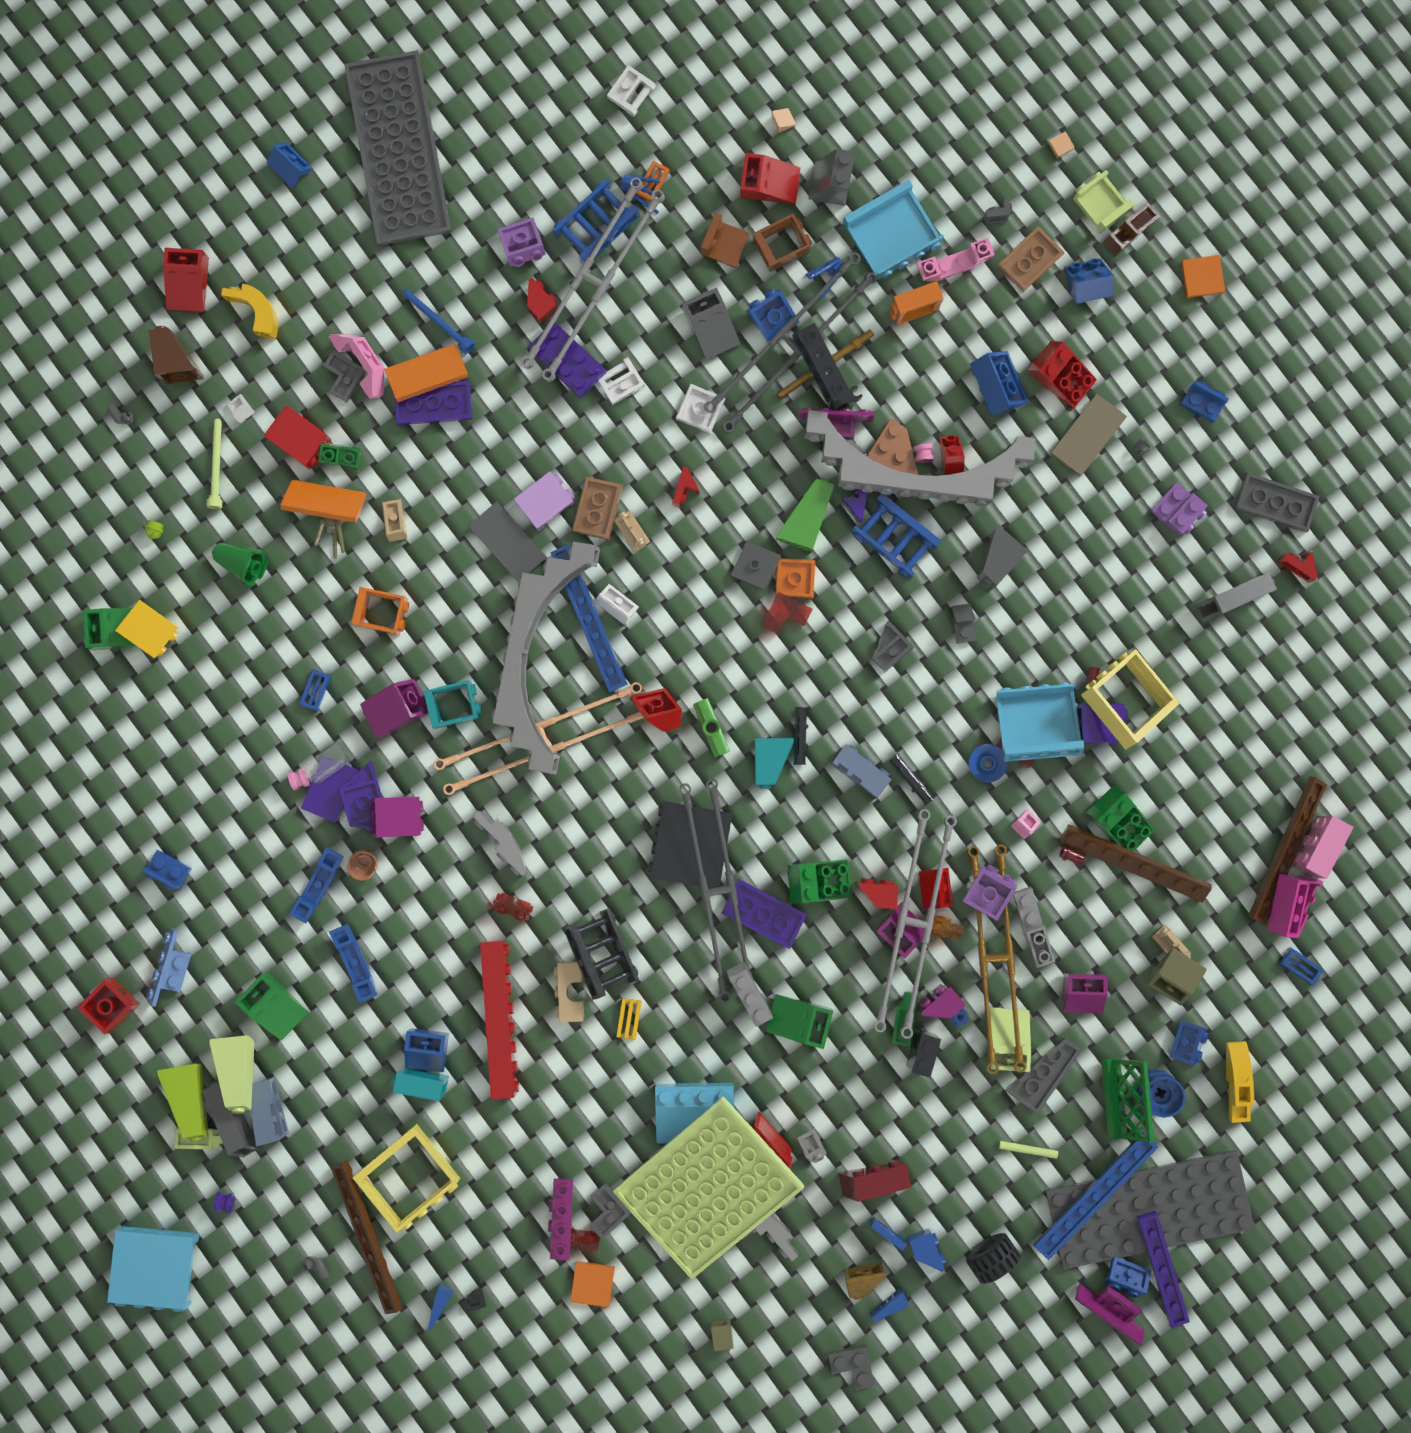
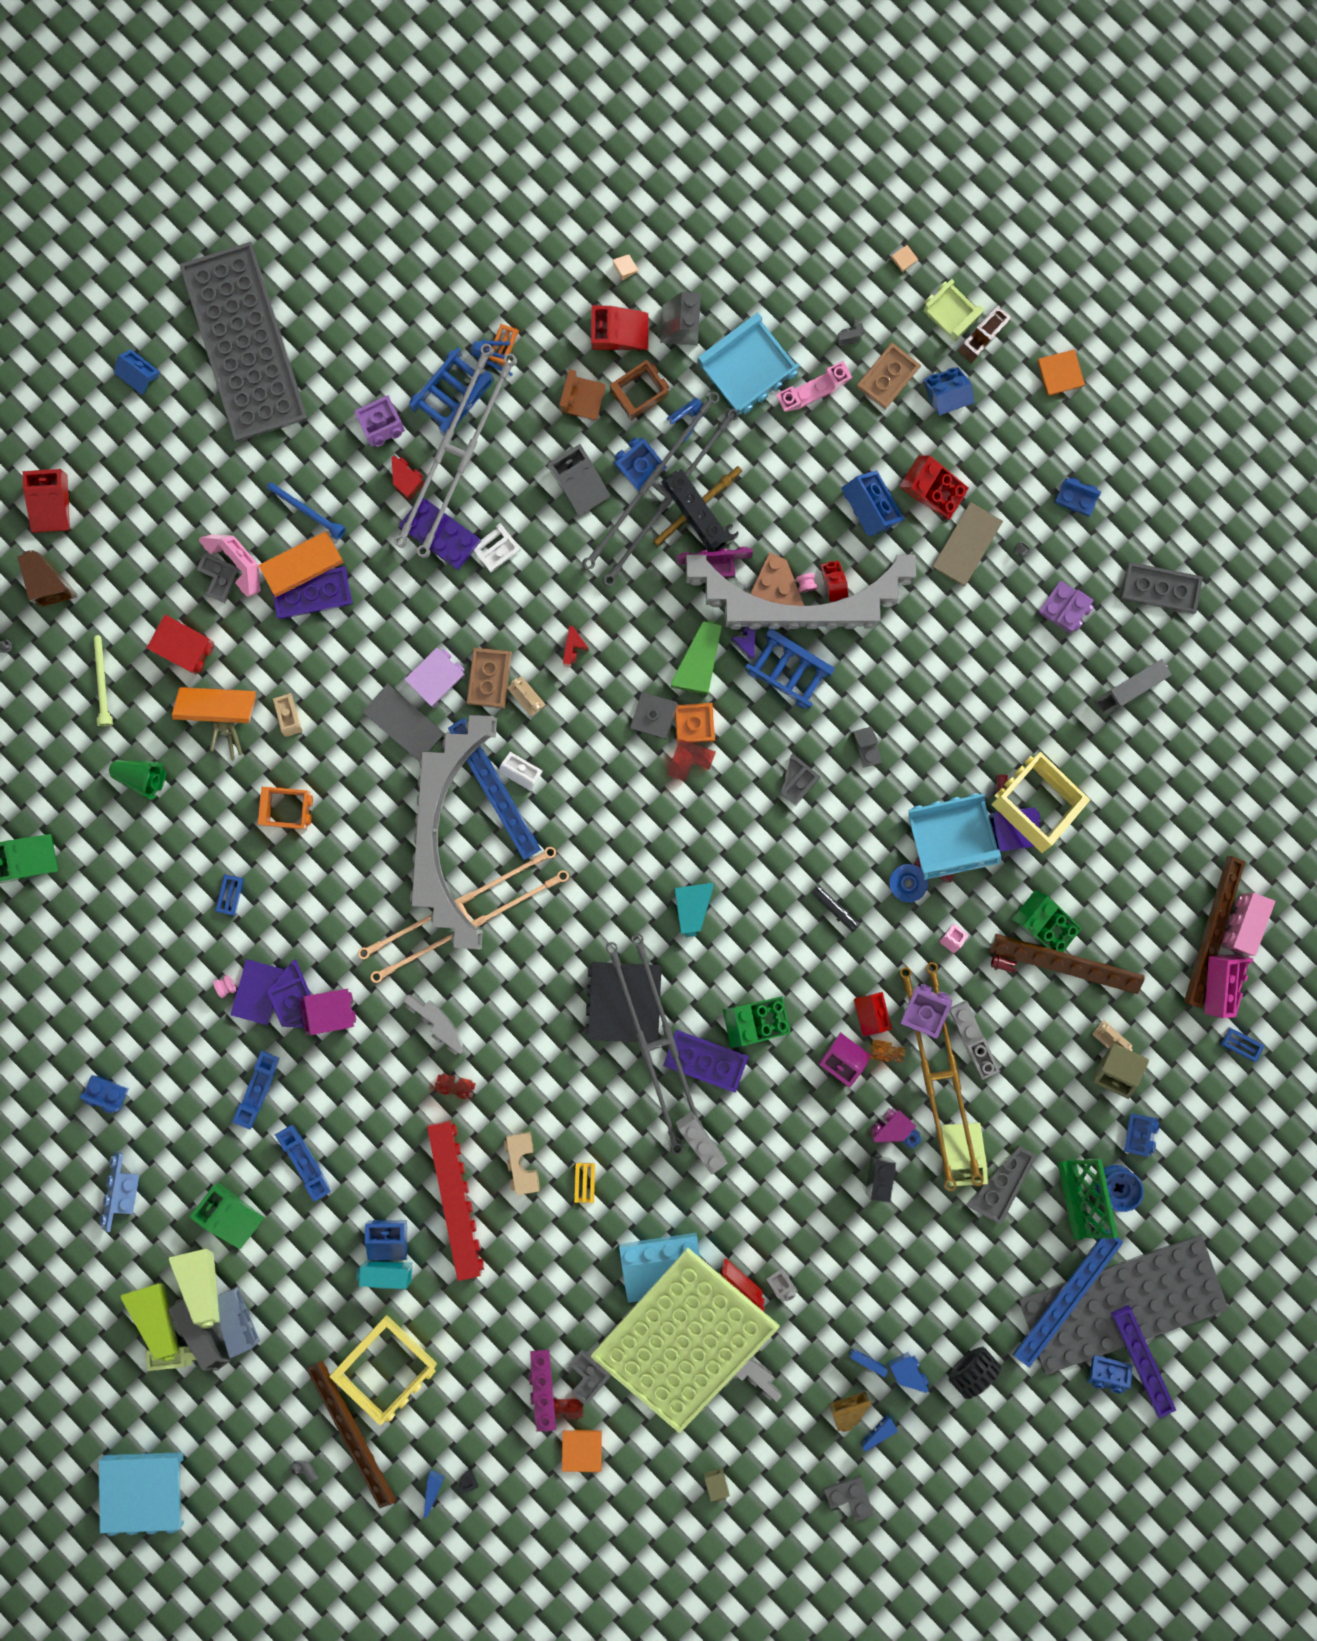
camera: 15 degrees left, 0 degrees up
red brick [77,977,140,1035] -> none
yellow brick [115,600,179,658] -> none
lime plate [144,520,164,539] -> none
dark purple wheel [214,1192,235,1214] -> none
yellow arch [221,284,278,339] -> none
white slope [226,394,254,423] -> none
clear panel [306,743,350,784] -> none
green slope [319,443,362,468] -> none
nougat hair [347,849,378,881] -> none
magenta slope [360,679,429,738] -> none
teal window [424,680,482,729] -> none
black fence [563,908,639,1000] -> none
white plate [607,65,656,117] -> none
red slope [630,688,682,732] -> none
white tile [676,384,725,434] -> none
bright green piece [693,698,730,758] -> none
green slope [766,994,833,1049] -> none
black pin [793,707,808,765] -> none
sand blue wedge [830,744,892,798] -> none
dark red wedge [839,1160,911,1202] -> none
red slope [856,878,899,909] -> none
light grey bar [873,809,957,1039] -> none
orange window [889,281,944,326] -> none
green hinge [892,991,918,1048] -> none
dark grey slope [977,526,1028,590] -> none
yellowish green bar [999,1141,1058,1159] -> none
magenta slope [1063,973,1108,1013] -> none
magenta bracket [1075,1284,1145,1346] -> none
yellow slope [1226,1041,1254,1123] -> none
red slope [1277,551,1317,583] -> none

